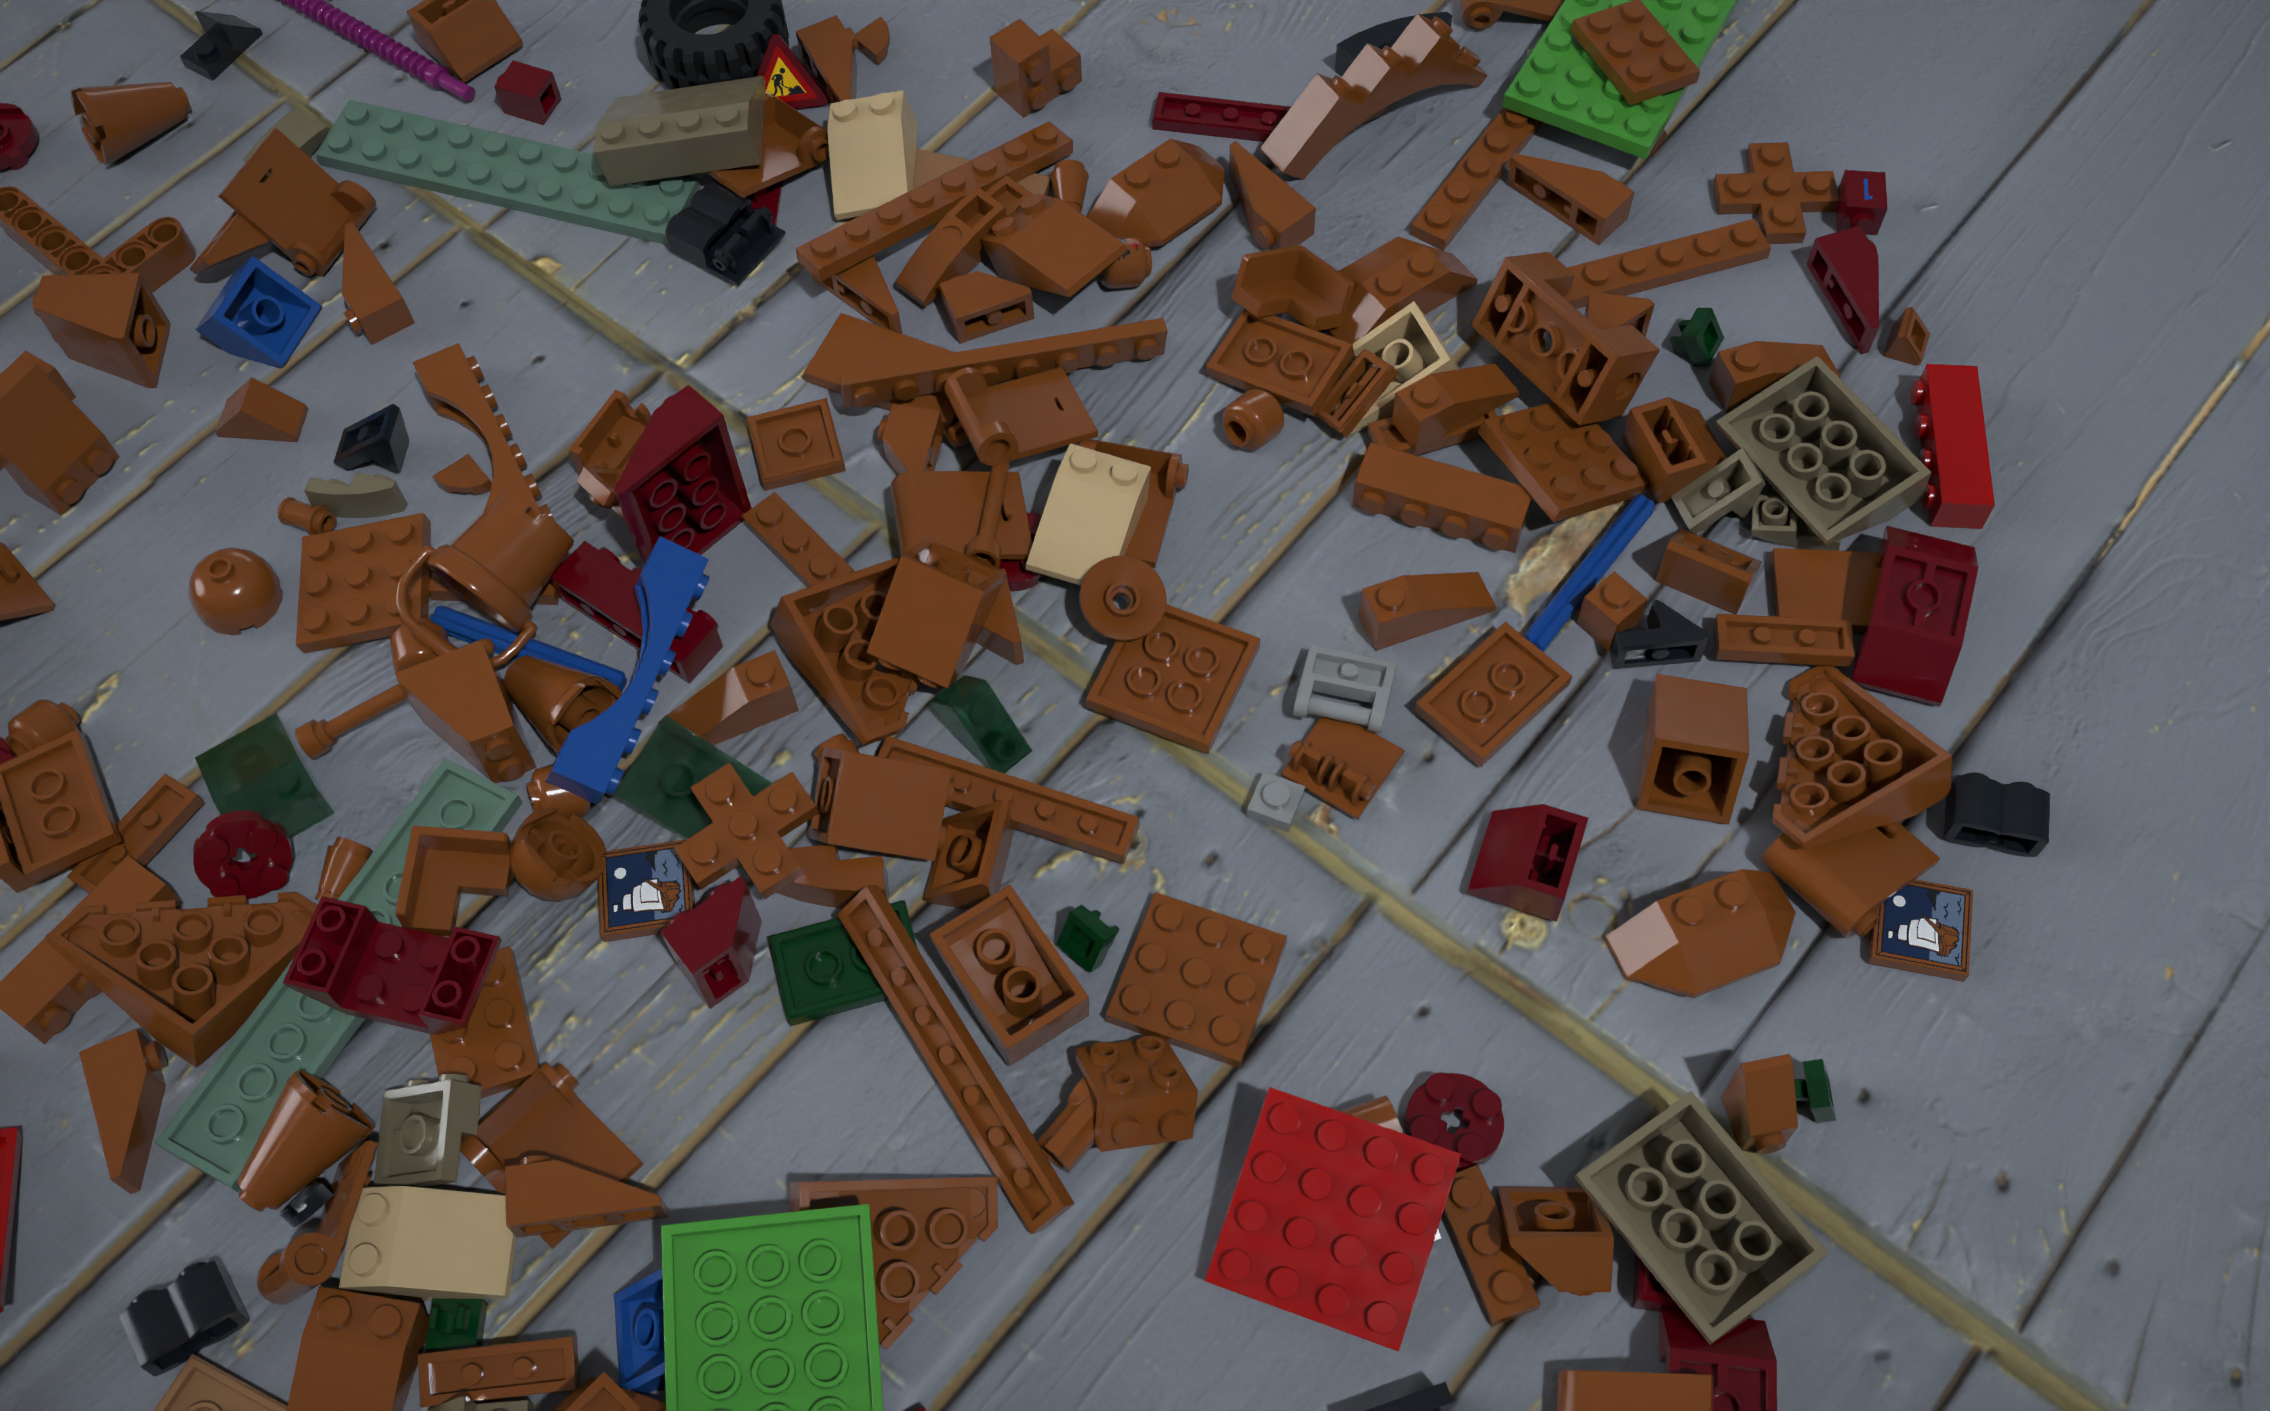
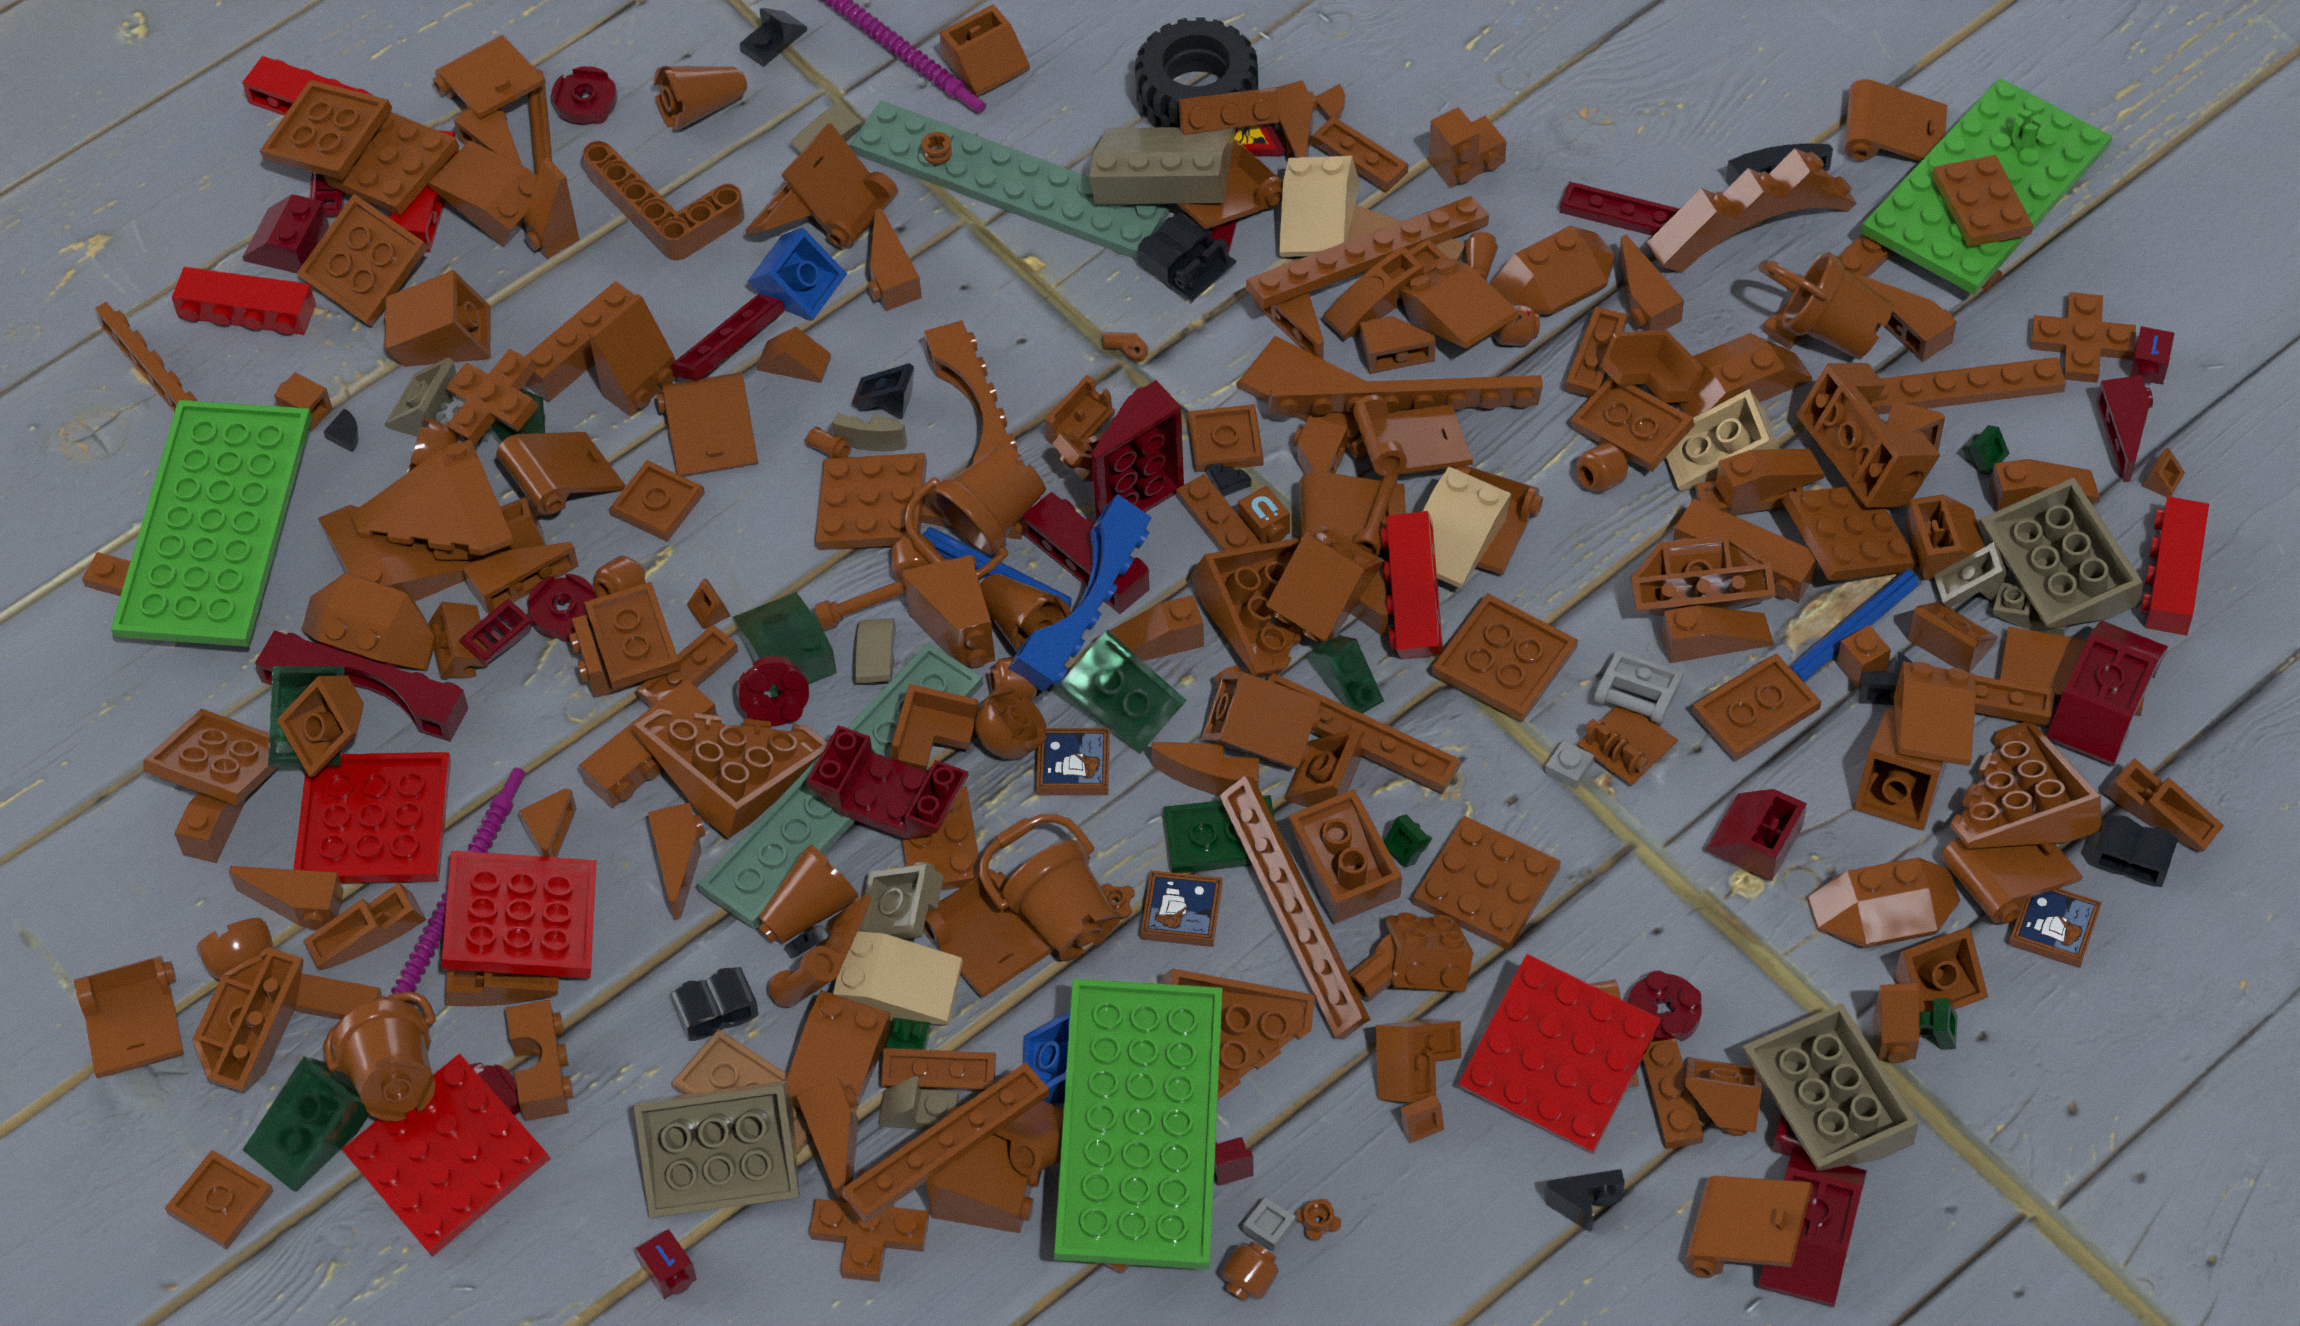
camera: 10 degrees right, 5 degrees down
dark orange slope [33,273,171,388] -> none
dark orange cylinder [189,547,283,636] -> none
dark orange cone [315,837,372,901] -> none
dark orange tile [433,454,492,495] -> none
dark red brick [494,60,562,125] -> none
dark orange slope [505,1155,668,1238] -> none
dark red slope [660,876,762,1009] -> none
dark orange plate [674,762,820,899] -> none
dark orange dish [1079,556,1167,641] -> none
dark orange tile [1315,348,1398,438] -> none
none -> dark orange tile [609,460,705,542]
none -> dark orange door [657,372,759,477]
none -> dark red tile [670,294,786,382]
none -> dark orange slope [687,579,731,628]
none -> dark tan slope [856,618,896,684]
none -> dark orange bush [922,131,952,164]
none -> dark orange piece [980,814,1120,961]
none -> dark orange plate [1101,883,1135,919]
none -> dark orange arm [1104,332,1149,362]
none -> tile [1141,870,1223,947]
none -> dark orange plate [1178,87,1279,134]
none -> black tile [1206,463,1252,497]
none -> dark orange brick [1238,485,1290,544]
none -> dark orange plate [1312,116,1408,192]
none -> dark orange panel [1376,1019,1461,1102]
none -> red brick [1381,511,1443,660]
none -> dark orange plate [1401,1095,1444,1143]
none -> dark orange plate [1565,306,1628,397]
none -> dark orange wedge [1631,535,1776,616]
none -> dark orange piece [1758,252,1894,359]
none -> dark orange slope [1894,661,1976,766]
none -> dark orange slope [1895,927,1988,1012]
none -> dark orange slope [2103,758,2224,852]

